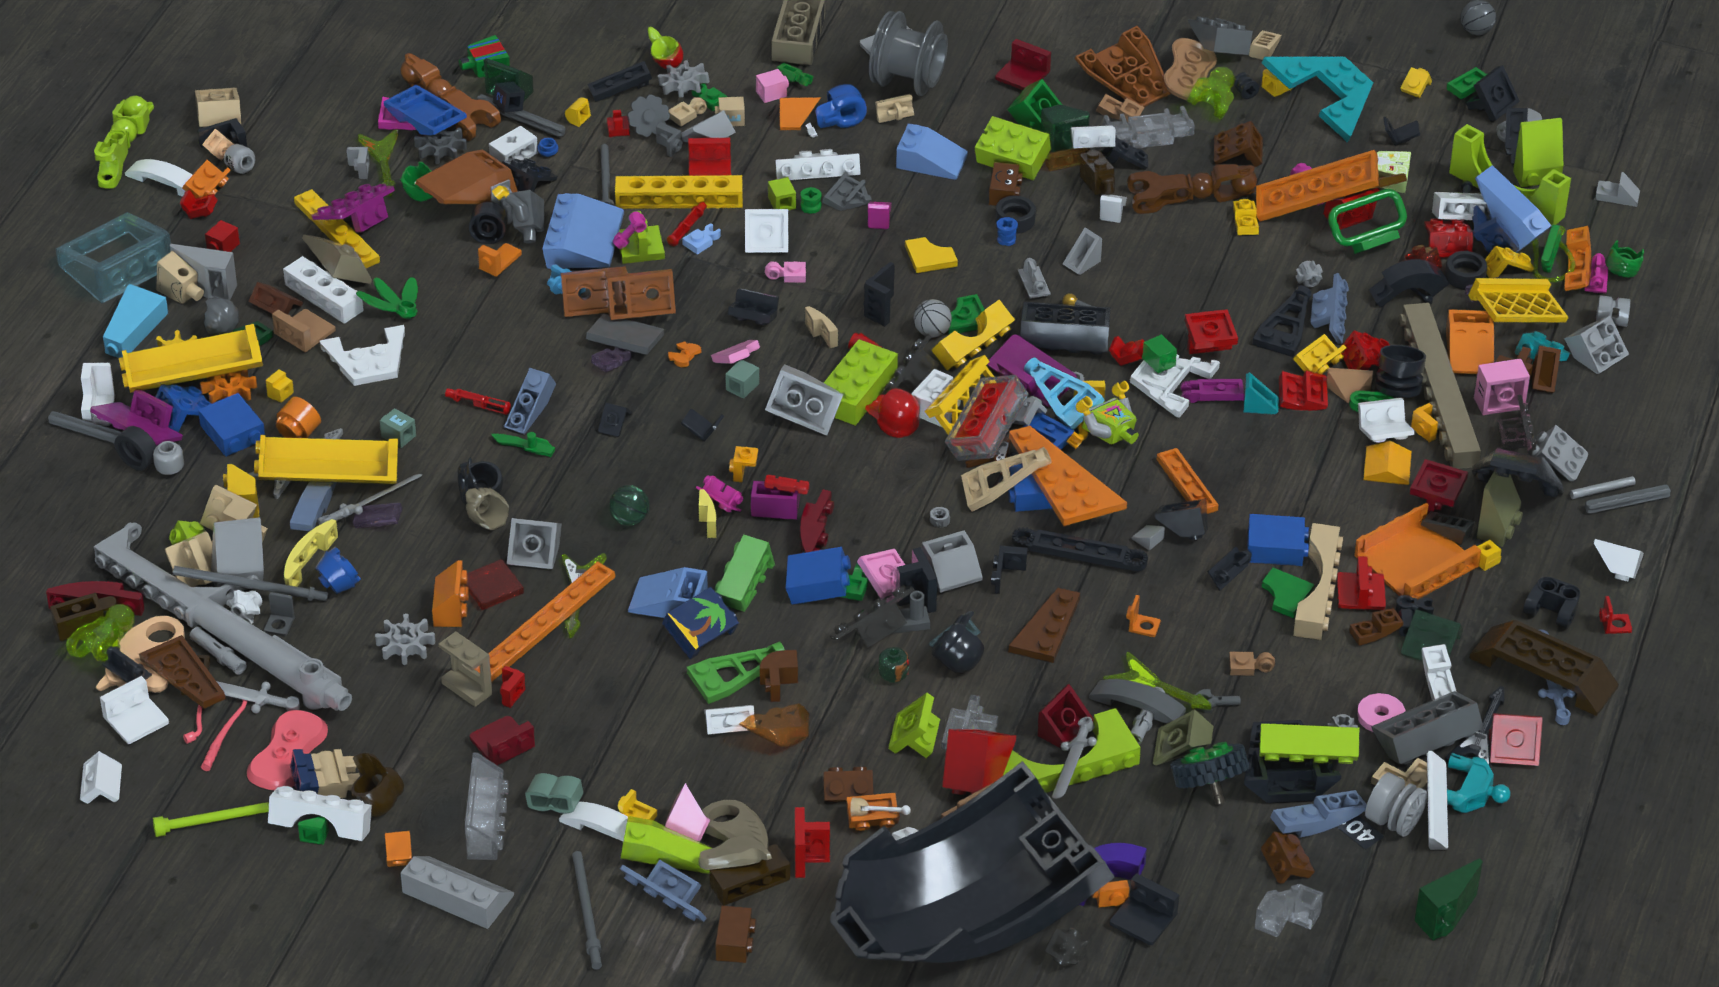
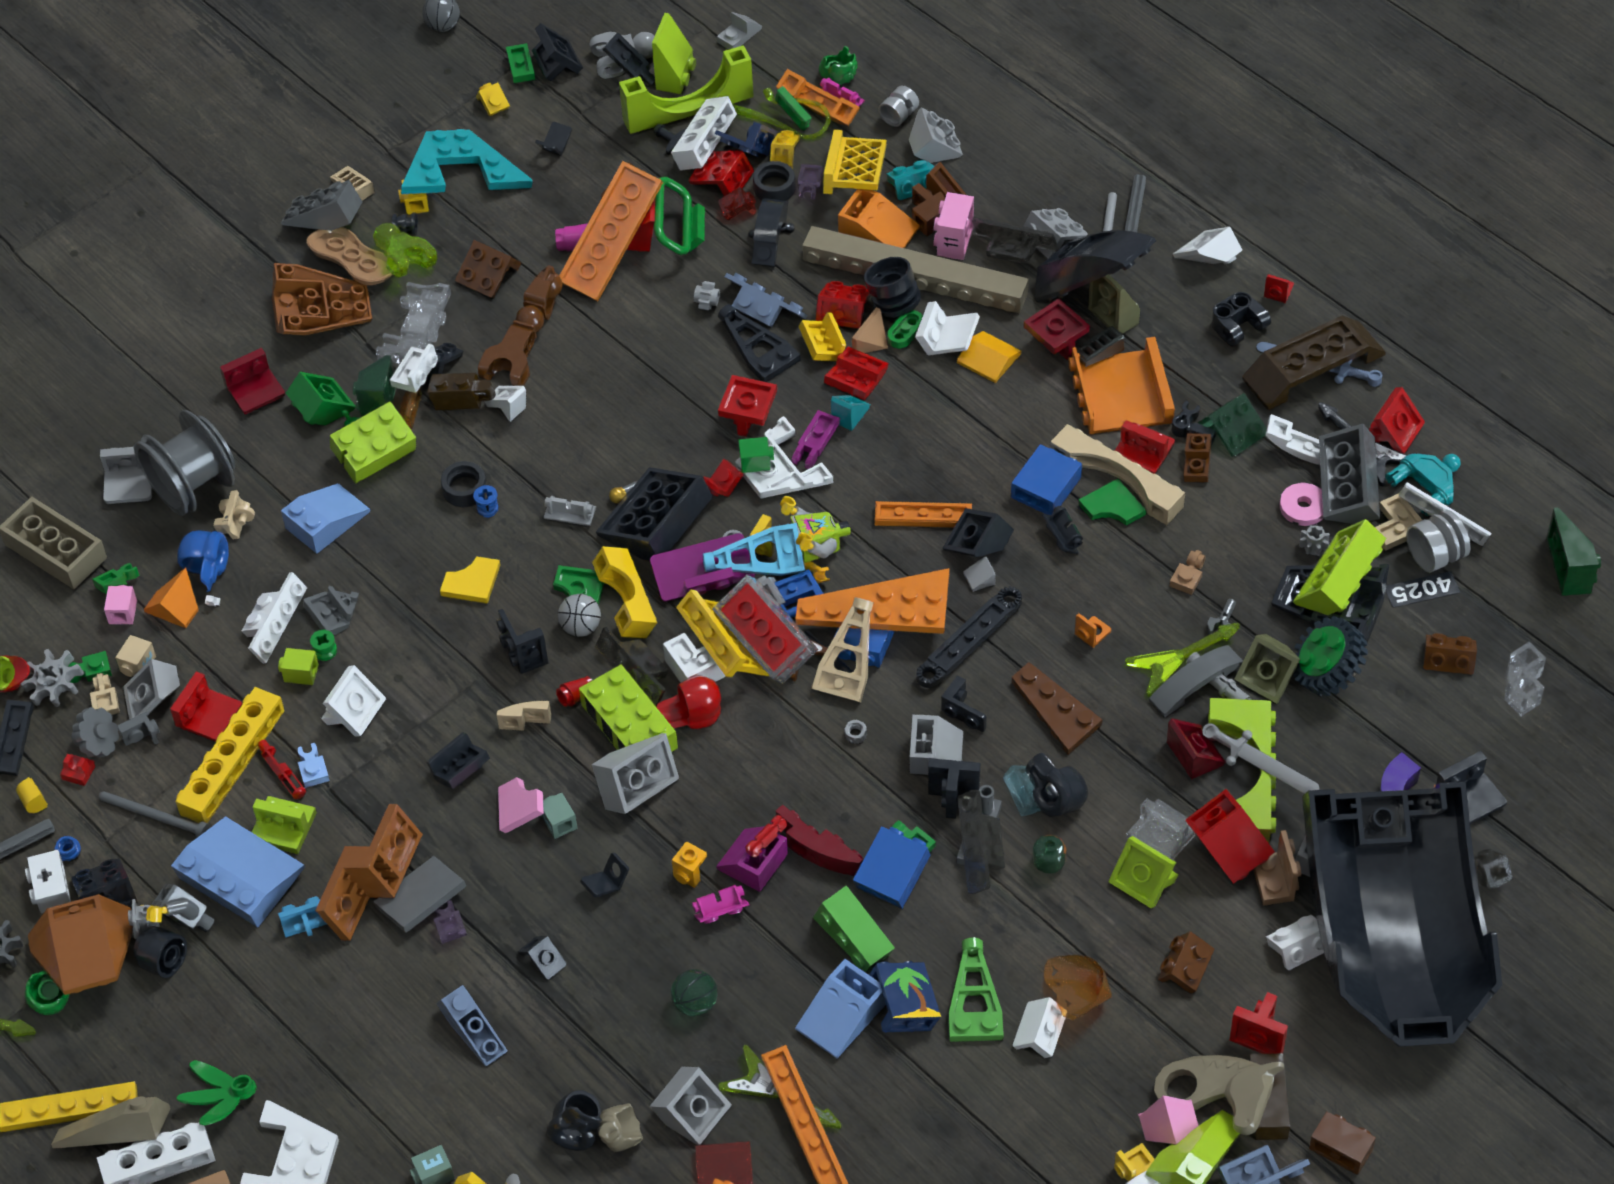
camera: 60 degrees left, 10 degrees up
magenta bracket [312,184,395,232] -> none
red piece [445,388,511,415] -> none
orange bracket [478,243,522,277] -> none
green piece [491,432,555,457] -> none
dark pink bar [612,212,647,249] -> none
orange piece [668,342,702,367] -> none
light yellow slope [699,489,716,538] -> none
reddish brown brick [760,650,798,702] -> none
bright pink plate [765,261,806,283] -> none
orange bracket [846,793,900,831] -> none
hinge [851,797,911,817] -> none
bright pink tile [857,549,905,598] -> none
dark pink slope [868,201,891,229] -> none
reddish brown brick [989,162,1023,206] -> none
light grey slope [1063,228,1102,275] -> none
medium nougat slope [1096,94,1145,122] -> none
yellow slope [1233,199,1259,235] -> none
sand blue slope [1271,790,1367,838] -> none
yellowish green torso [1377,151,1411,193] -> none
light orange bracket [1411,403,1438,442] -> none
medium blue wedge [1475,165,1551,253] -> none
yellow piece [1477,540,1501,571] -> none

